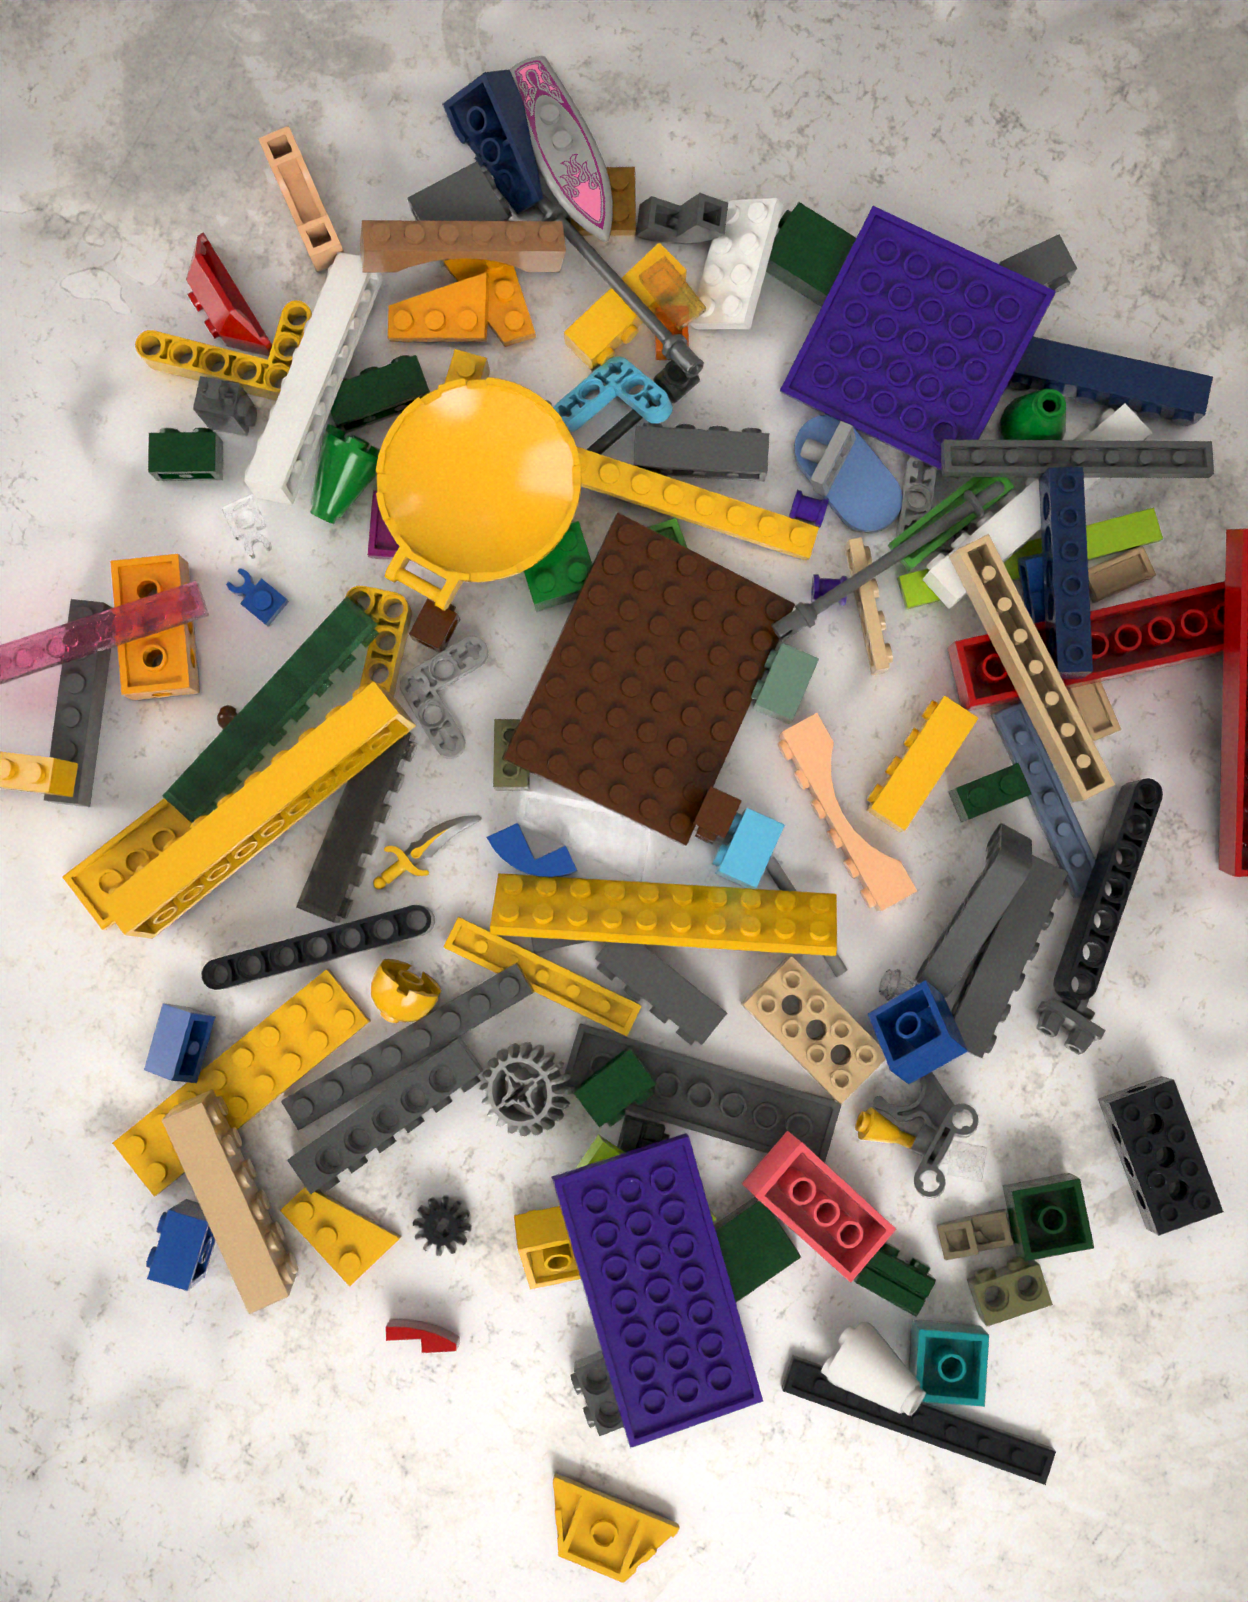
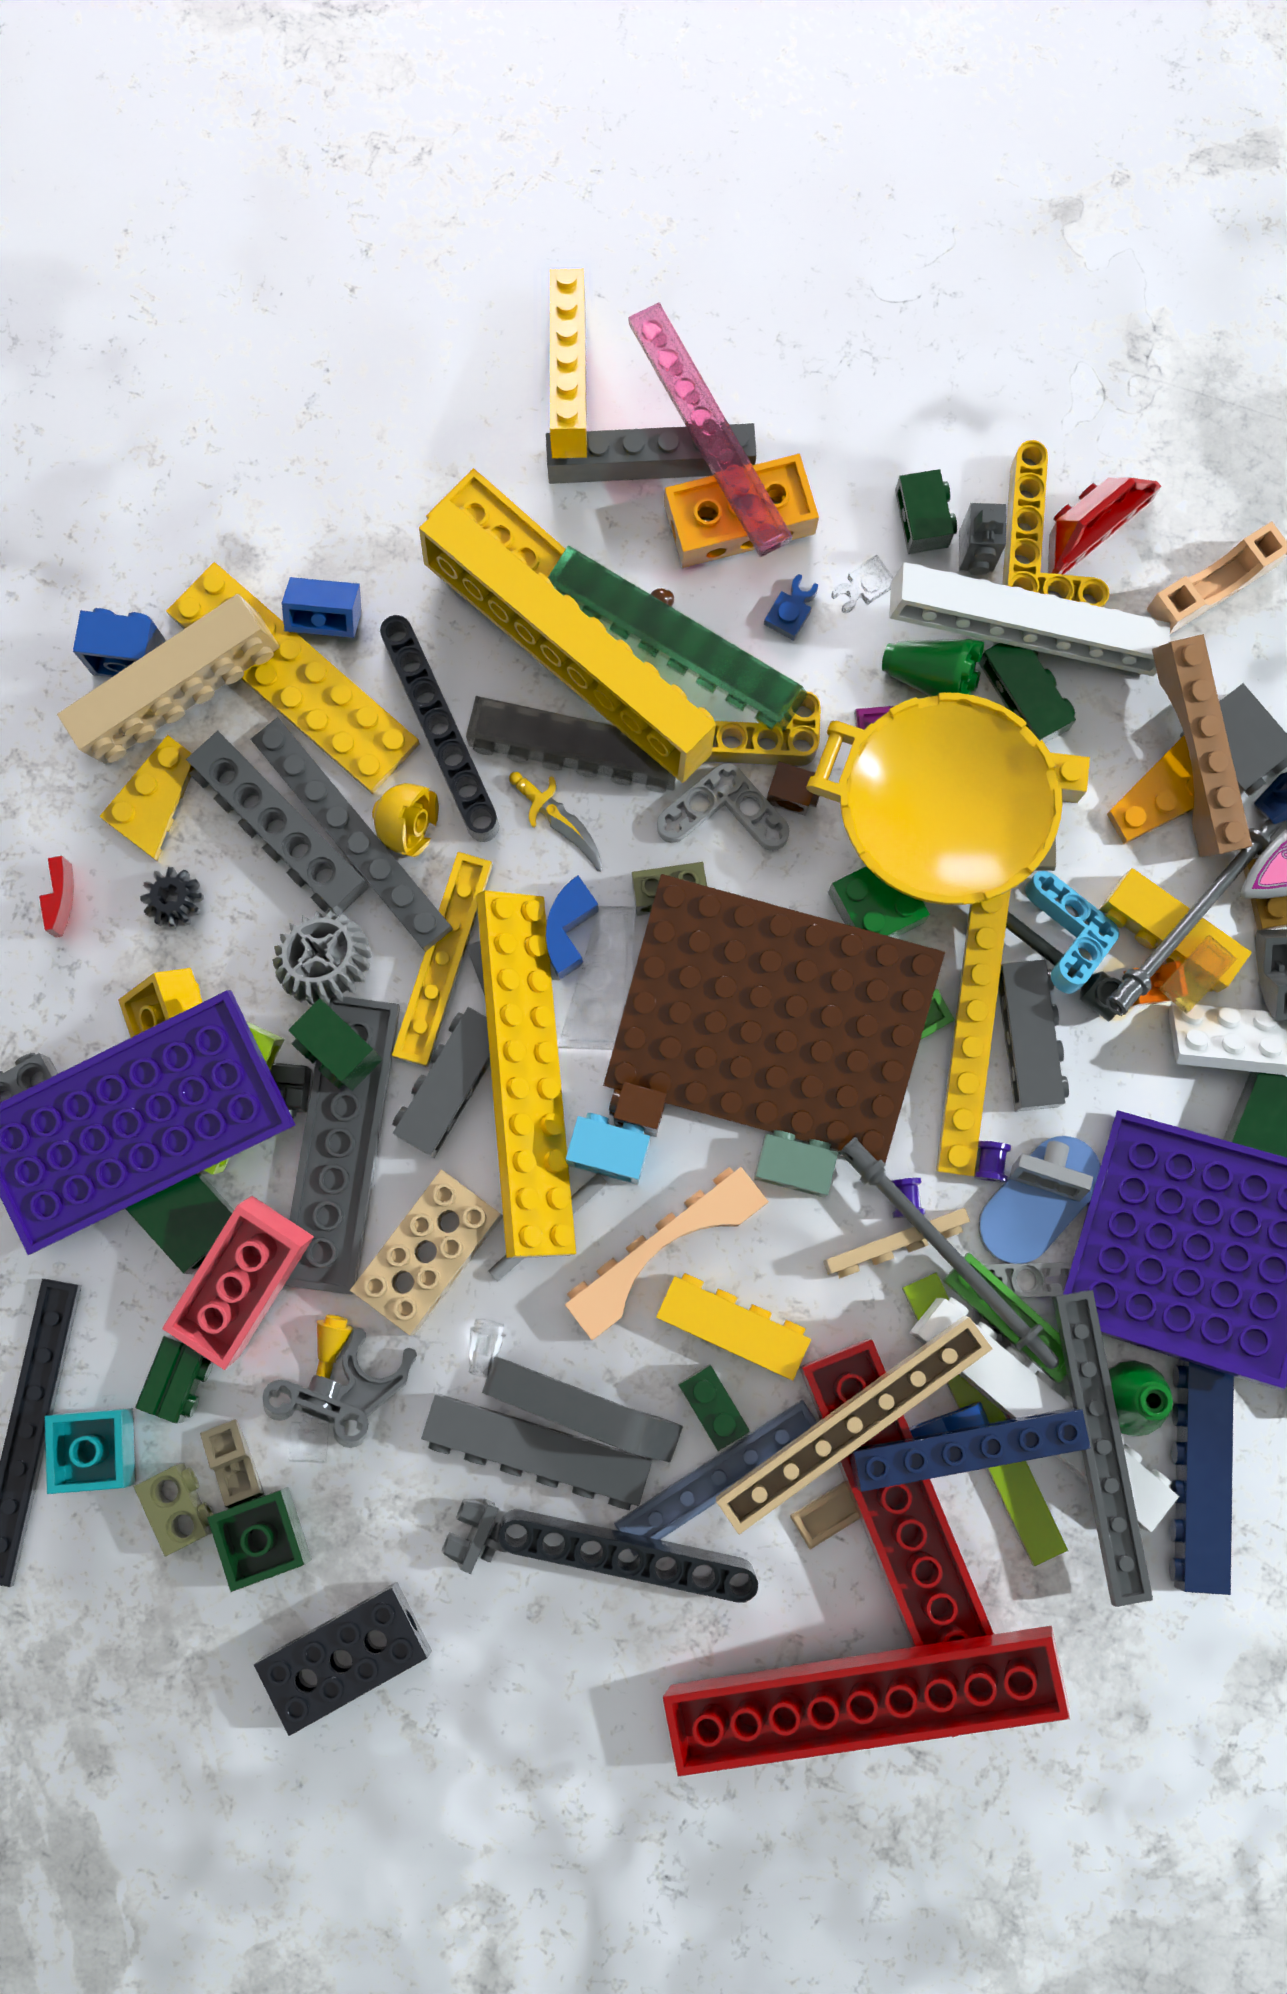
camera: 80 degrees right, 5 degrees down
light orange wing [388,272,489,342] -> none
white cone [821,1322,926,1416] -> none
blue brick [868,980,968,1084] -> none
tan tile [1088,545,1156,603] -> none

